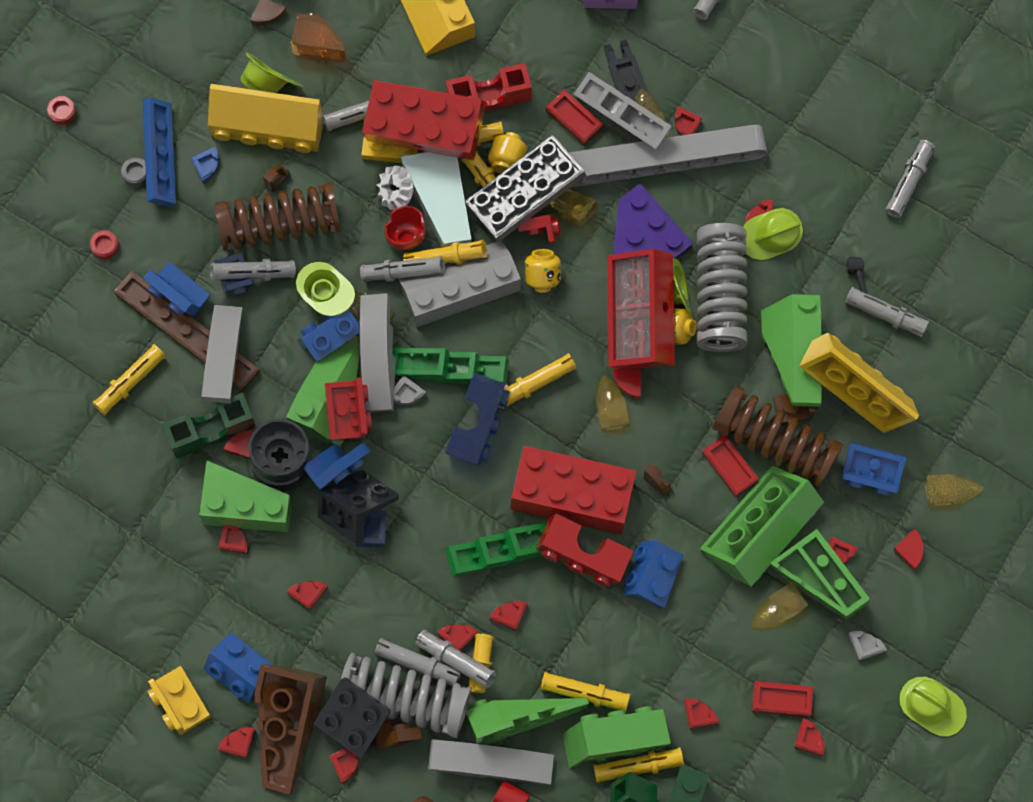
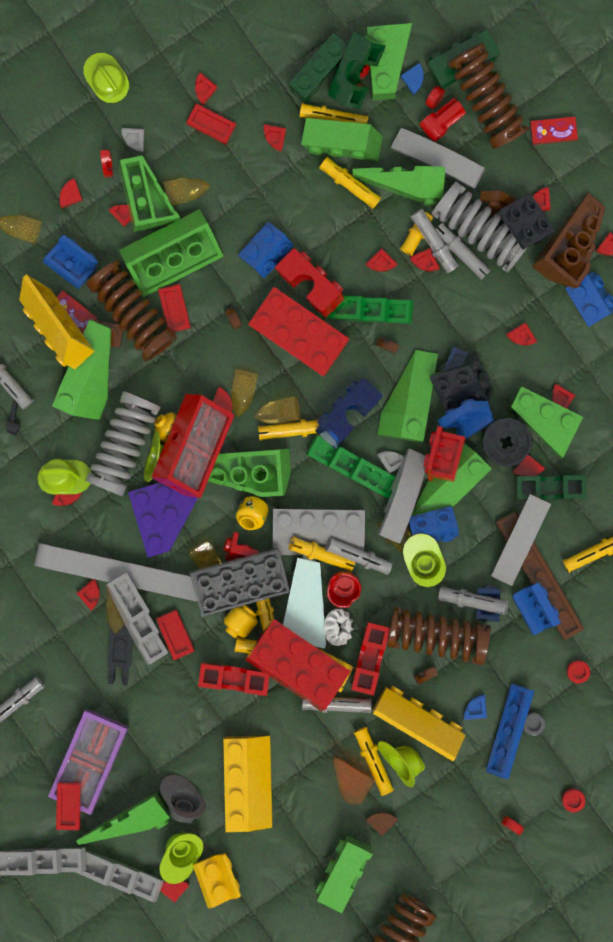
camera: 155 degrees left, 15 degrees up
none -> red tile [57,290,98,334]
none -> red tile [100,150,113,178]
none -> bright green wedge [208,449,291,497]
none -> clear yellow plate [255,397,301,424]
none -> red arch [351,622,391,696]
none -> yellow pin [353,727,394,796]
none -> reddish brown tile [375,338,399,355]
none -> bright green wedge [377,350,438,443]
none -> red tile [501,816,524,836]

